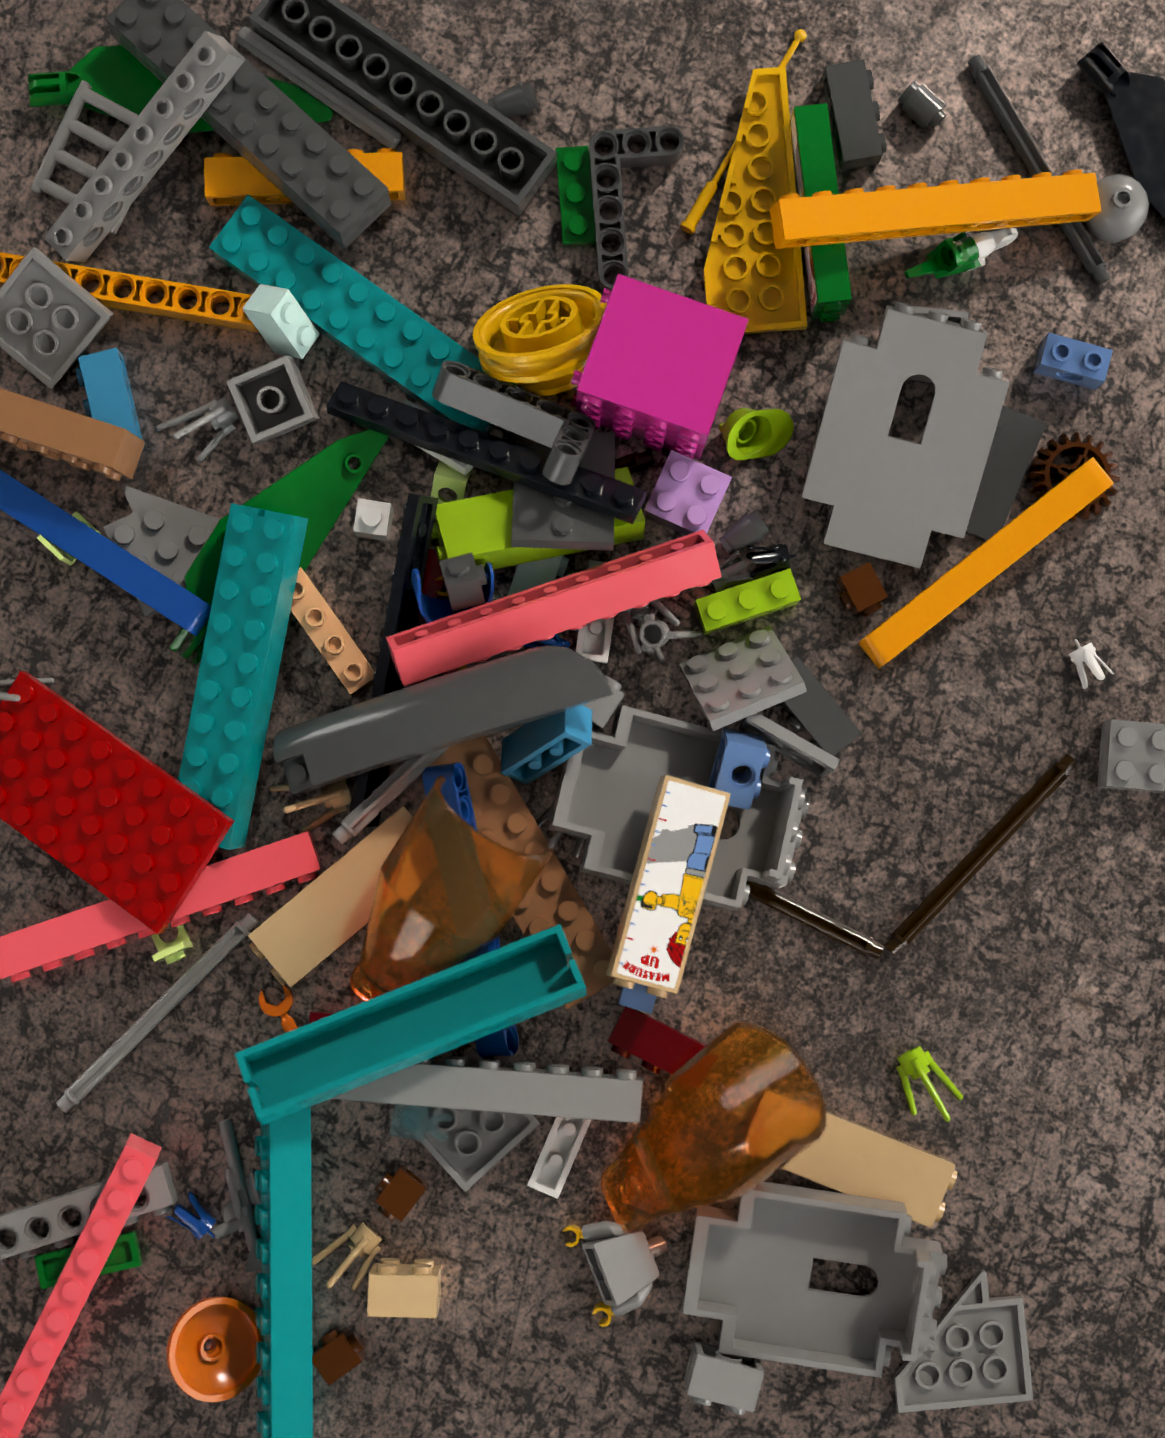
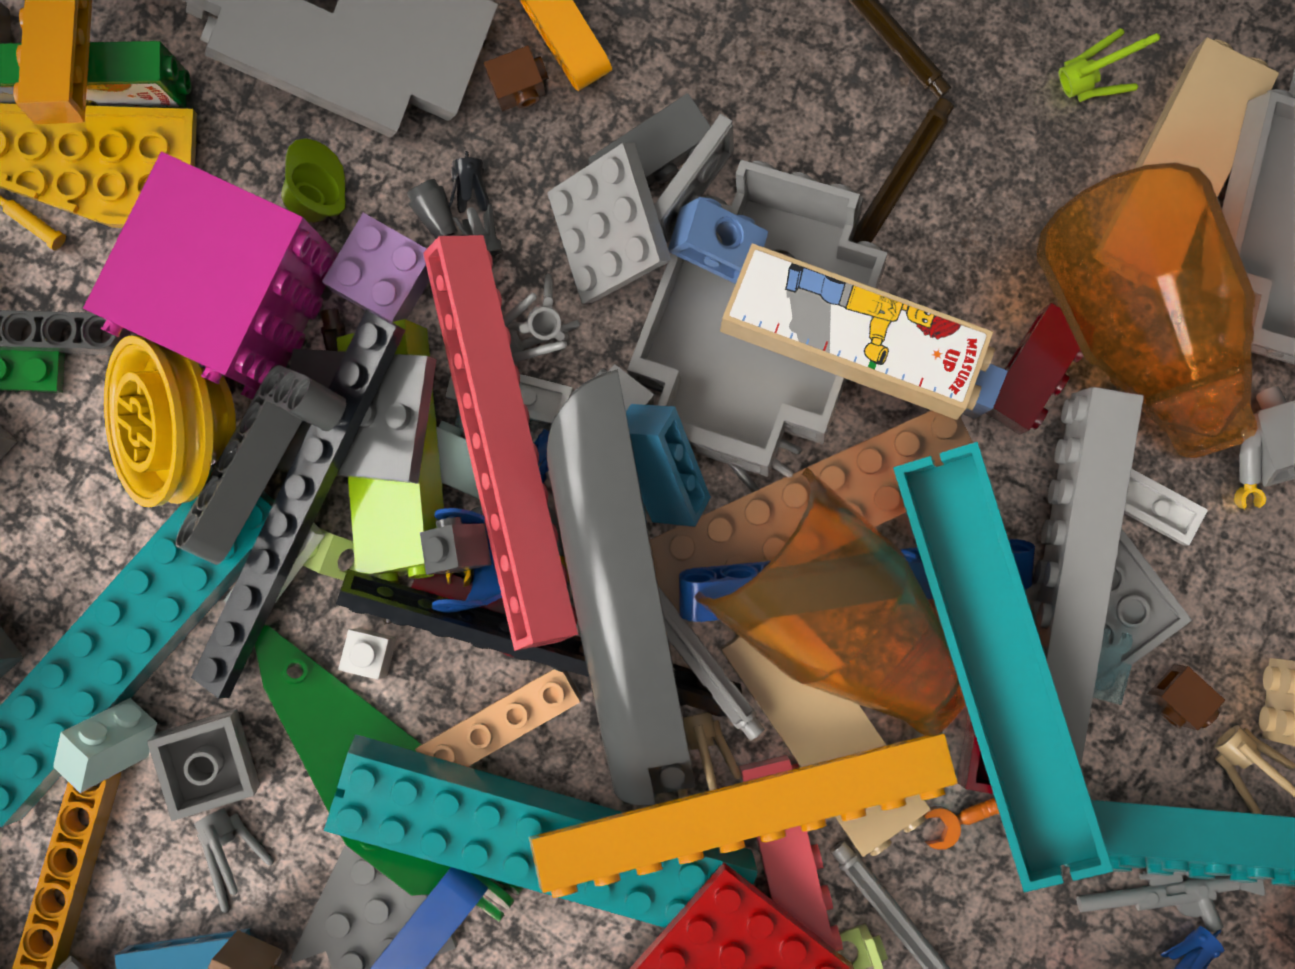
camera: 75 degrees left, 0 degrees up
lime brick [693,568,801,635] -> none
none -> light orange brick [529,734,958,898]

